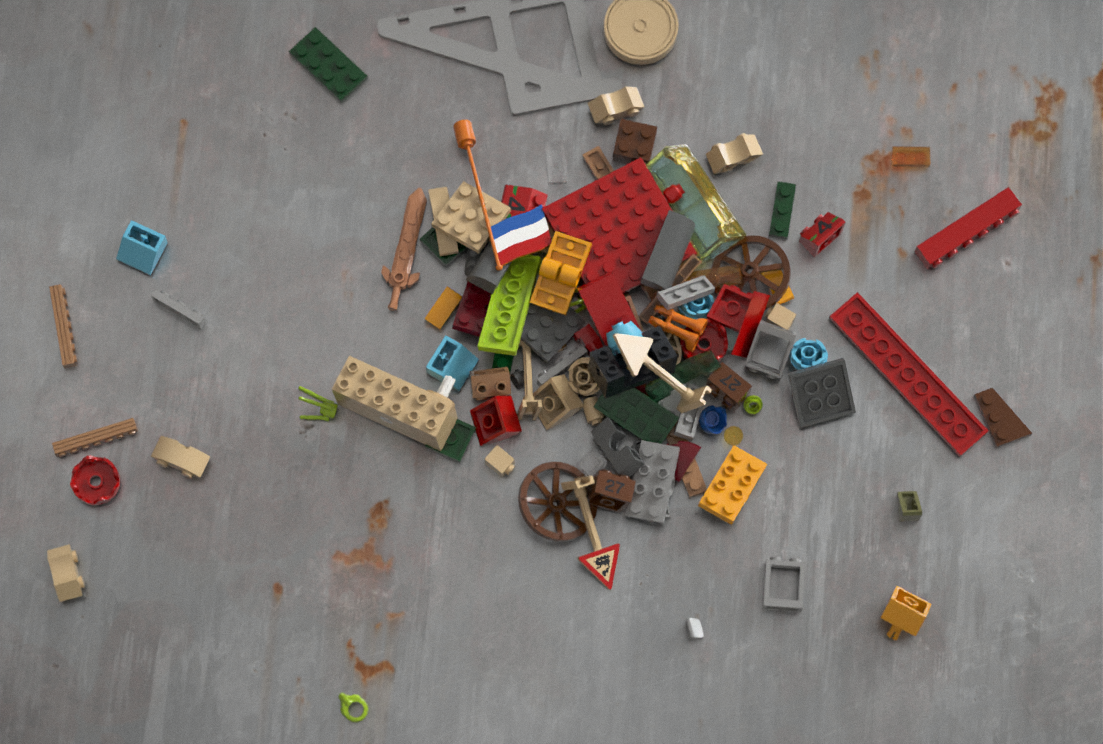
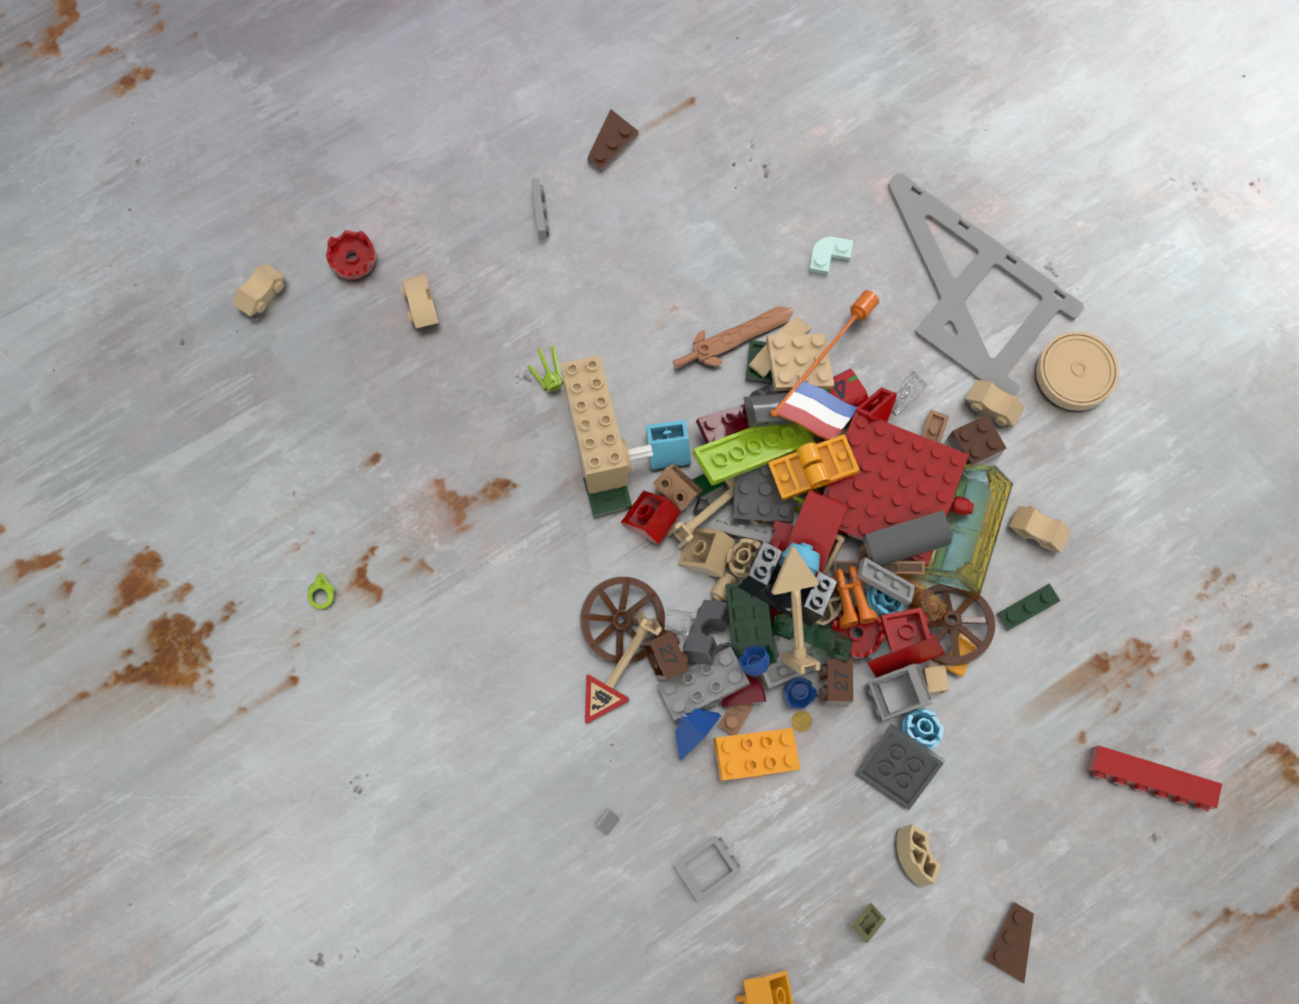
camera: 50 degrees right, 0 degrees up
medium nougat piece [49,284,77,369] -> none
medium nougat piece [52,418,138,457] -> none
medium azure slope [116,220,168,275] -> none
dark green plate [289,27,368,103] -> none
light orange slope [424,286,462,329] -> none
tan brick [484,445,515,478] -> none
lime plate [743,395,763,414] -> none
red slope [799,212,846,258] -> none
red plate [829,292,989,457] -> none
clear orange plate [892,146,930,167] -> none
none -> reddish brown wing [587,109,639,173]
none -> blue slope [675,709,722,760]
none -> blue hair [739,645,770,676]
none -> light aqua plate [809,237,853,275]
none -> red slope [855,387,897,422]
none -> tan brick [897,824,941,887]

